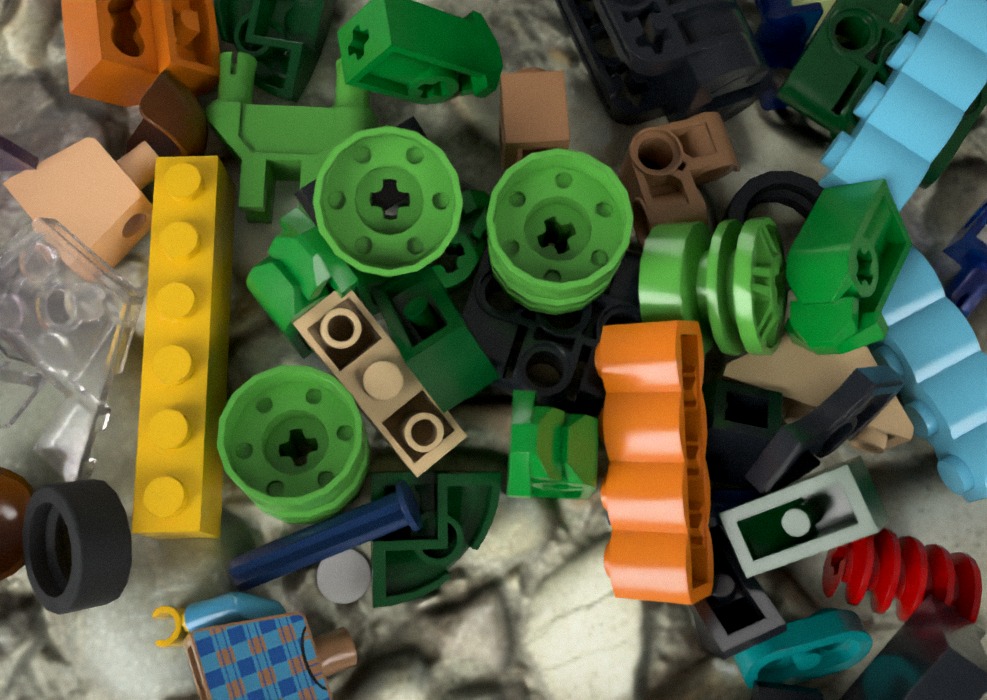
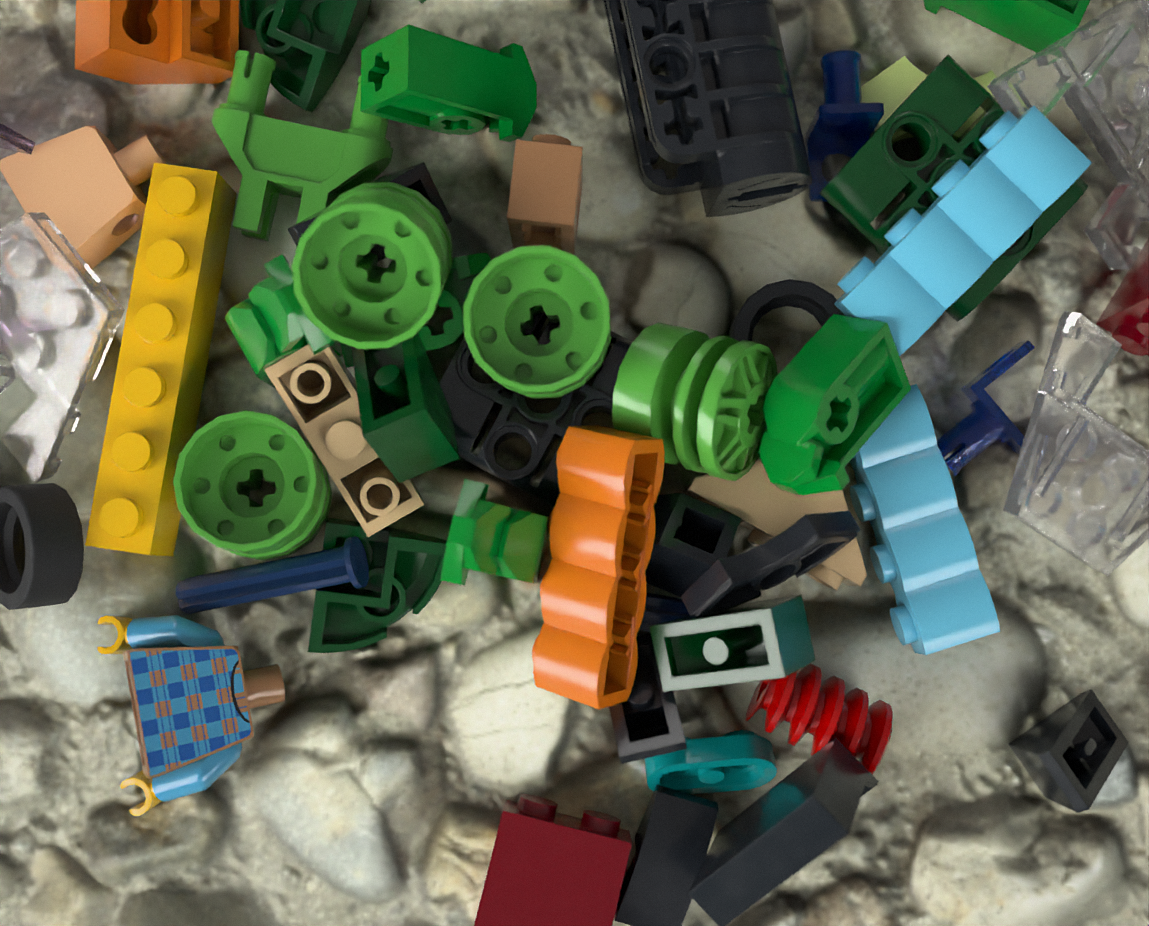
camera: 15 degrees right, 10 degrees up
reddish brown helmet [125,68,209,157] -> none
white sticker [316,549,371,604] -> none
medium nougat piece [619,111,741,248] -> none

